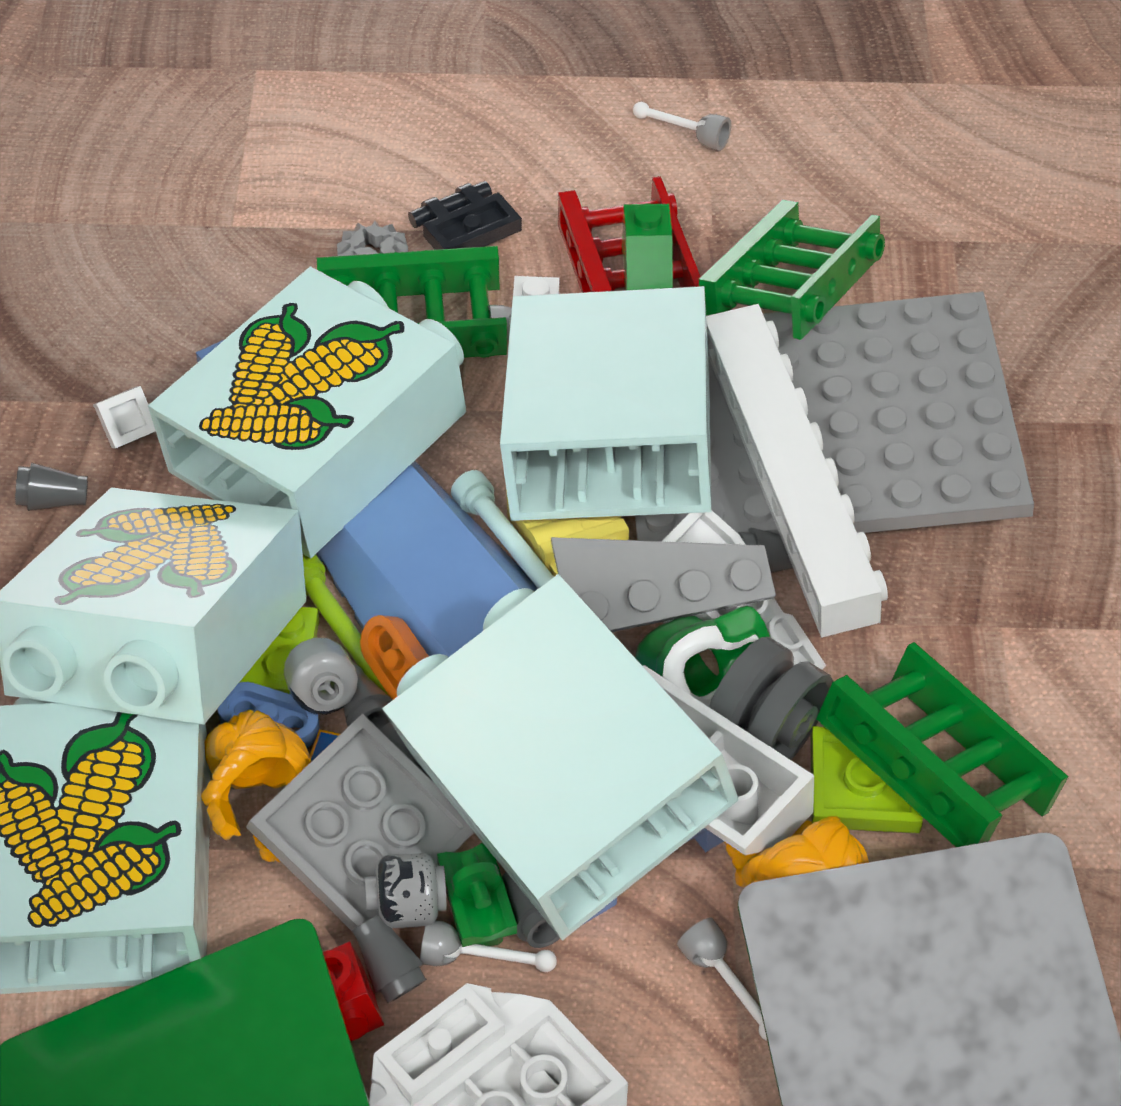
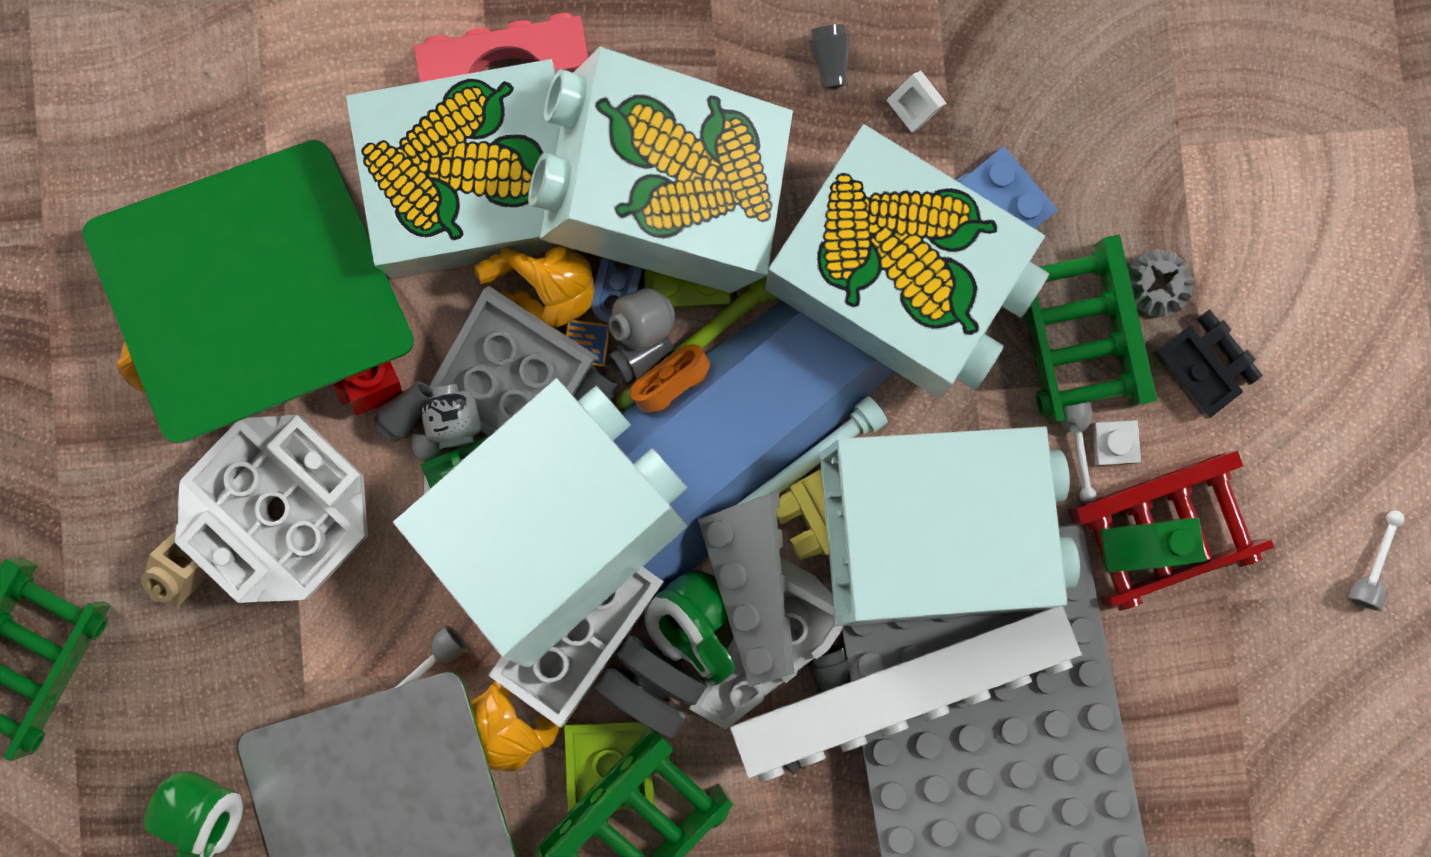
camera: 85 degrees right, 35 degrees up
green fence [699,199,885,340] -> none

